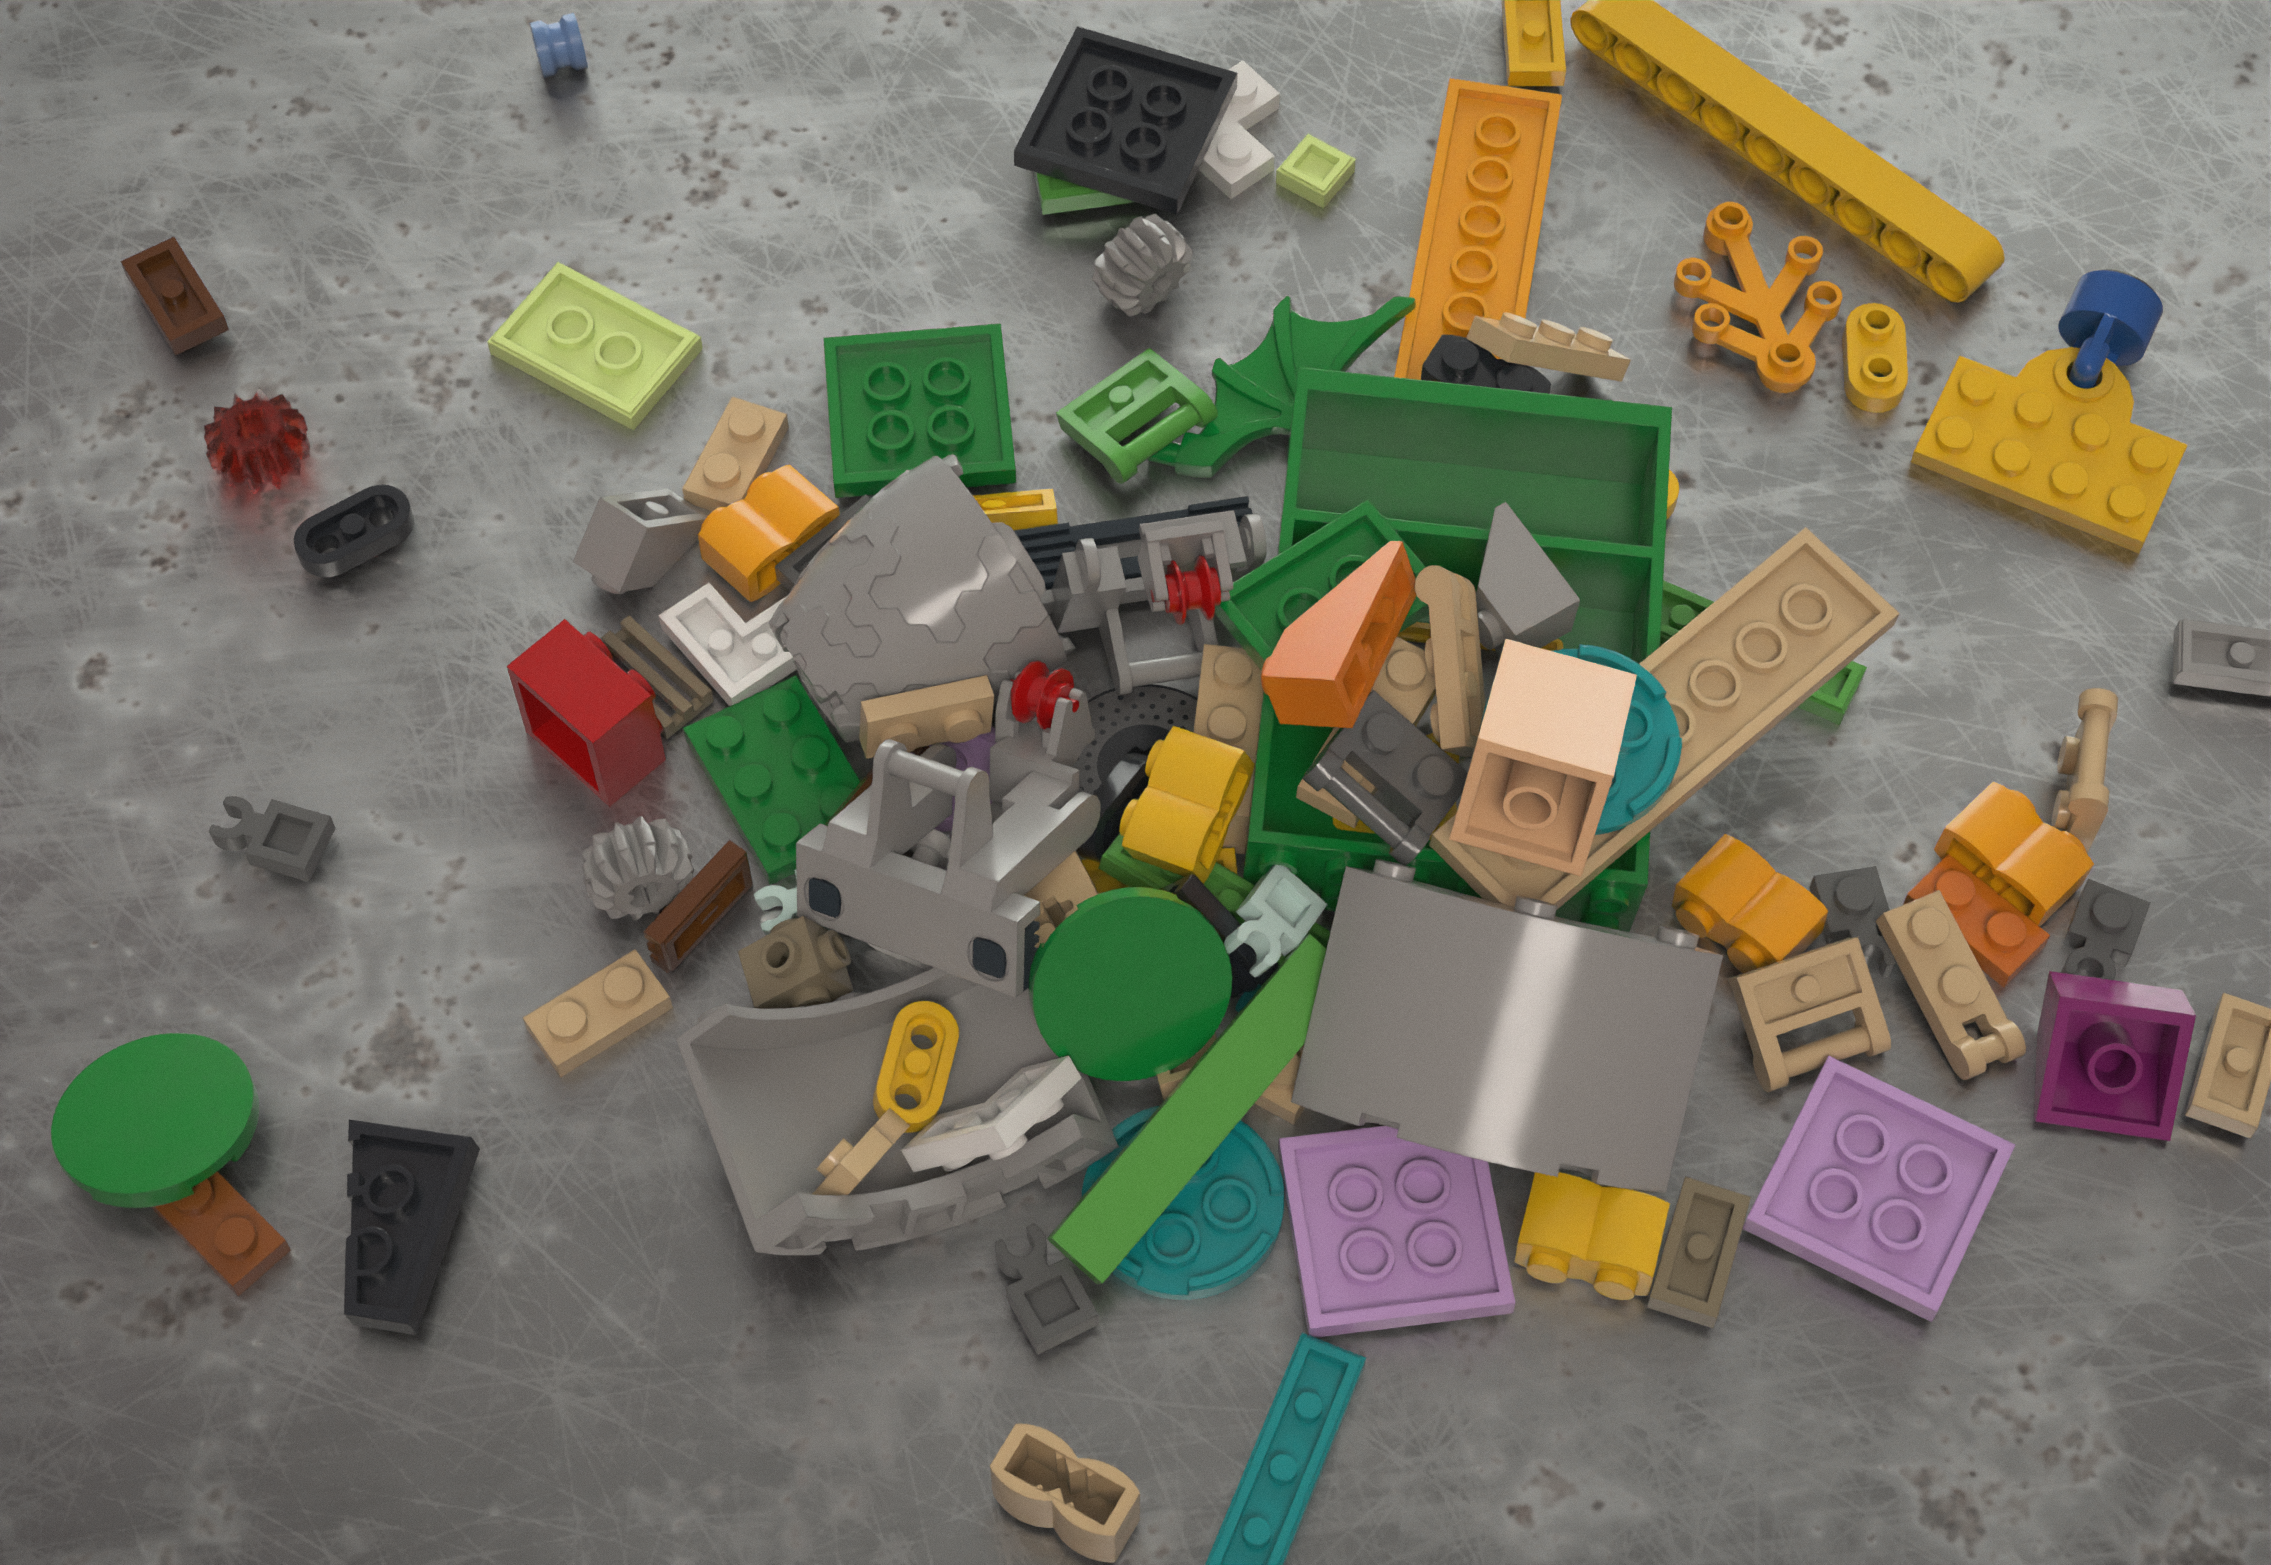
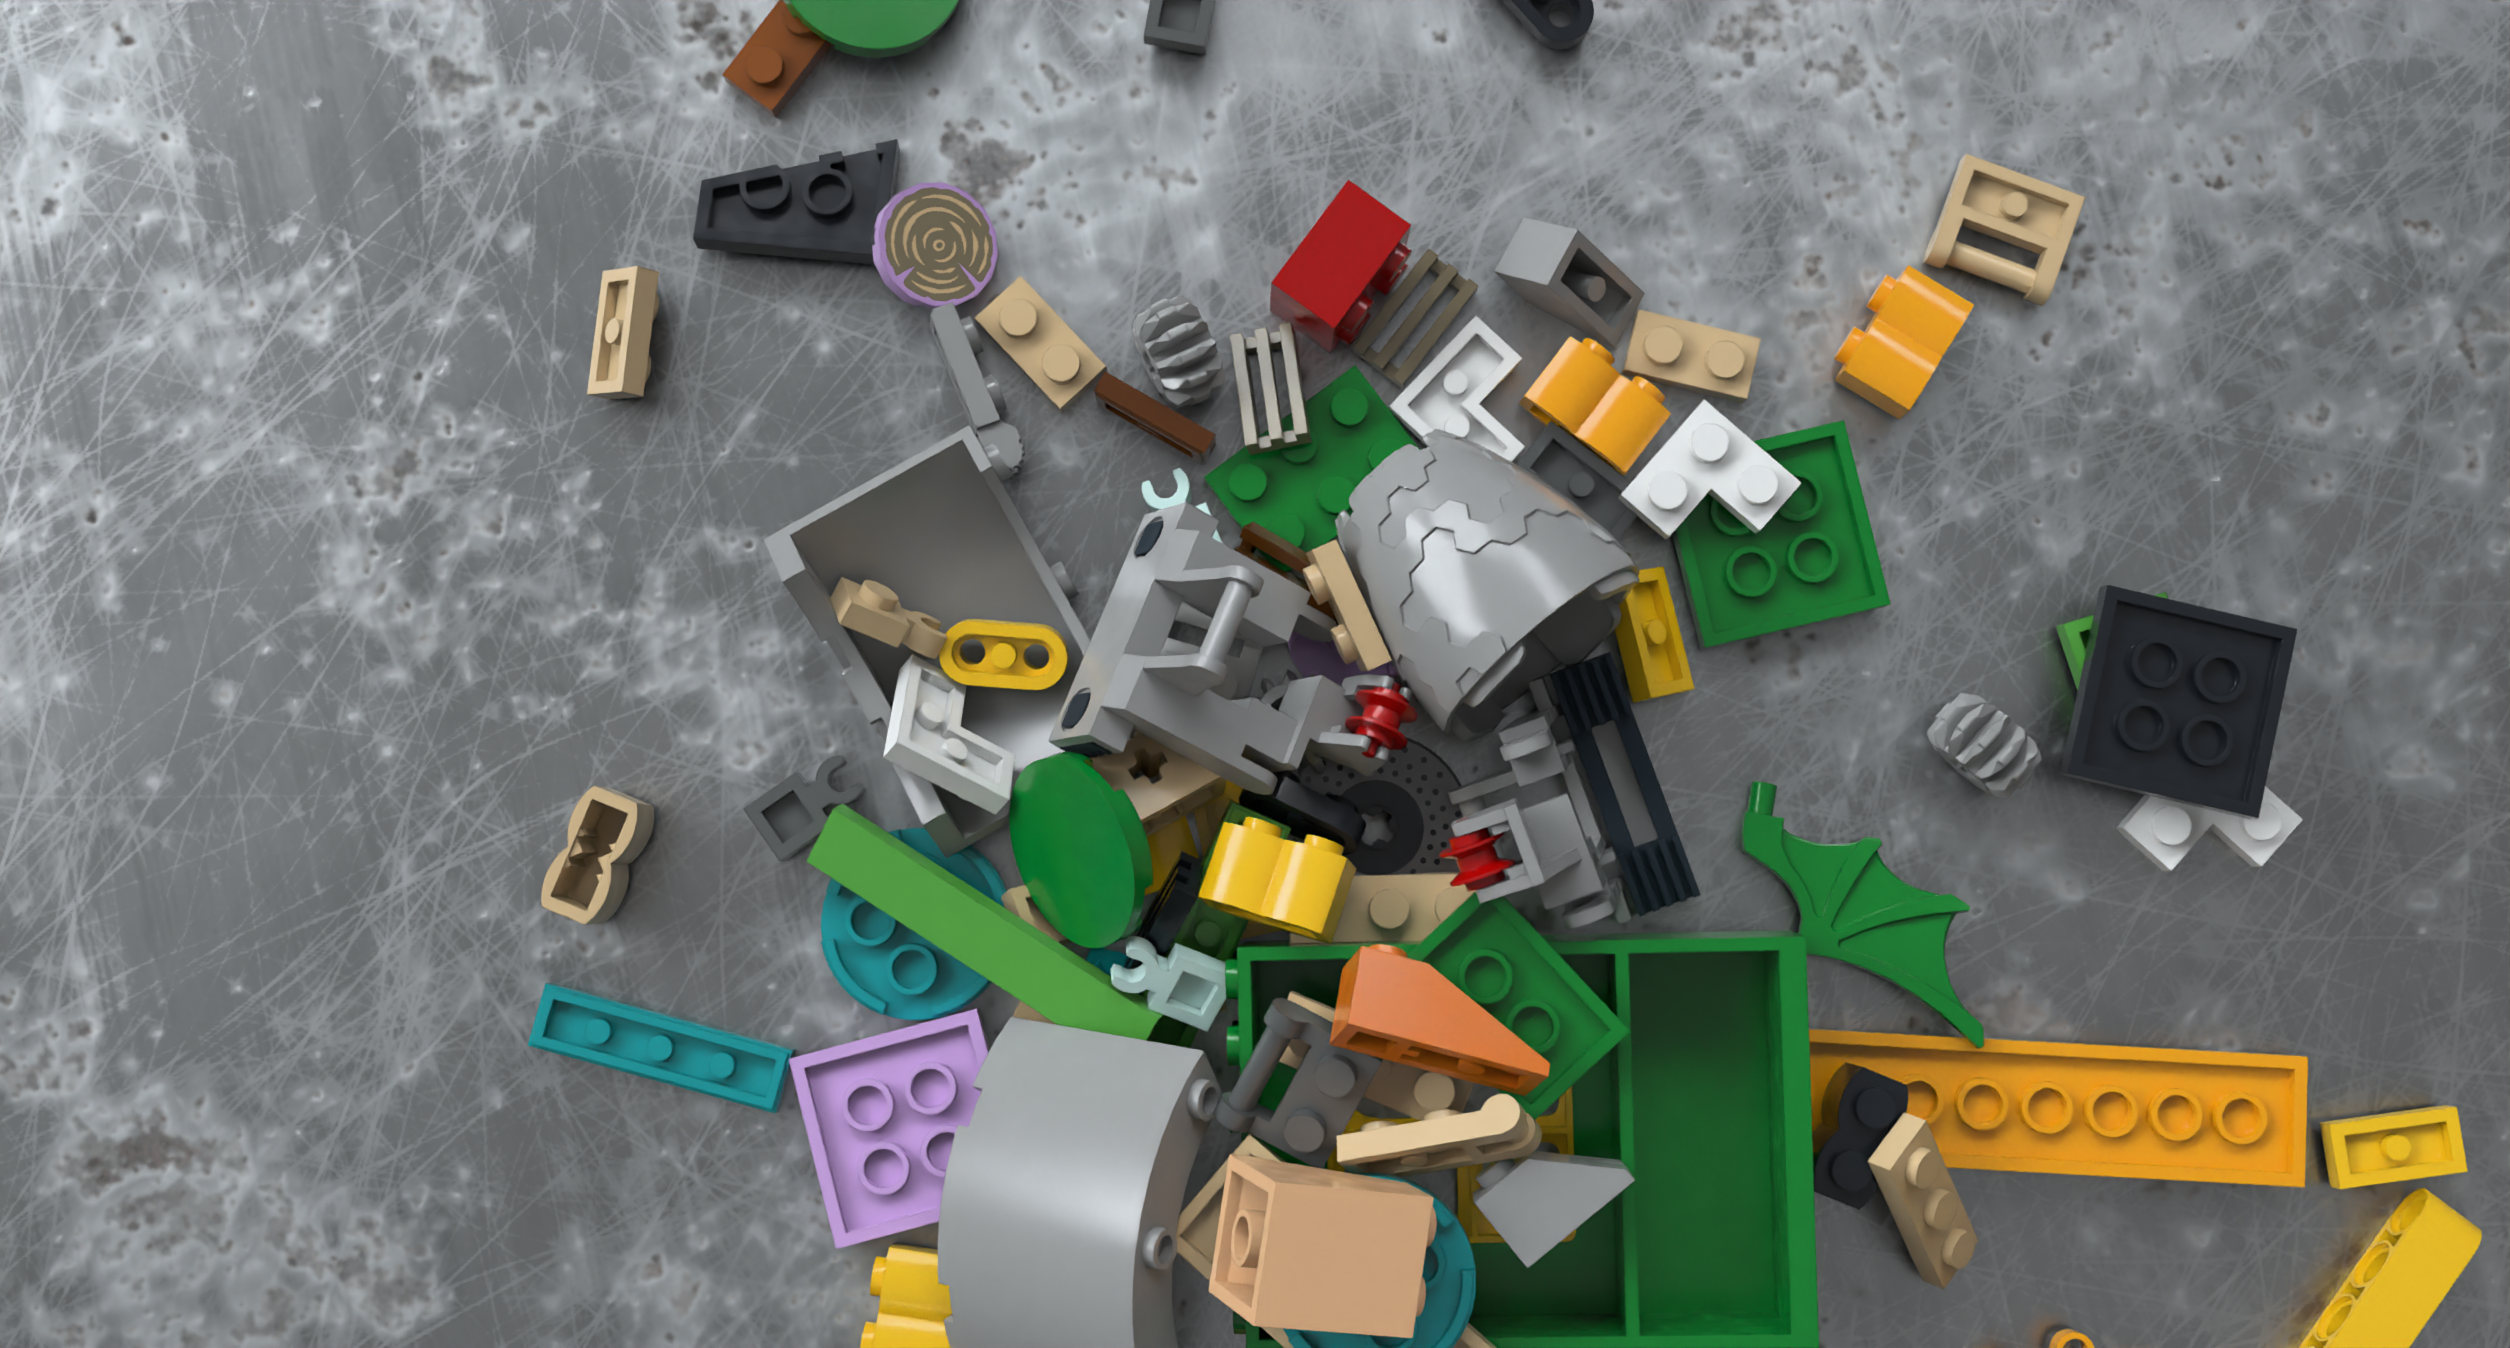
camera: 80 degrees right, 25 degrees up
yellowish green tile [487,262,703,431] -> none
medium blue wheel [530,13,588,78] -> none
dark tan brick [738,916,854,1009] -> none
bright green plate [1056,348,1218,484] -> none
yellowish green tile [1276,134,1356,209] -> none
none -> tan plate [587,266,659,400]
none -> tile [872,182,998,308]
none -> light grey hinge [930,302,1025,479]
none -> tile [1230,322,1312,455]
none -> white plate [1618,399,1801,540]
none -> light orange brick [1834,265,1974,419]
none -> tan plate [1923,154,2085,306]

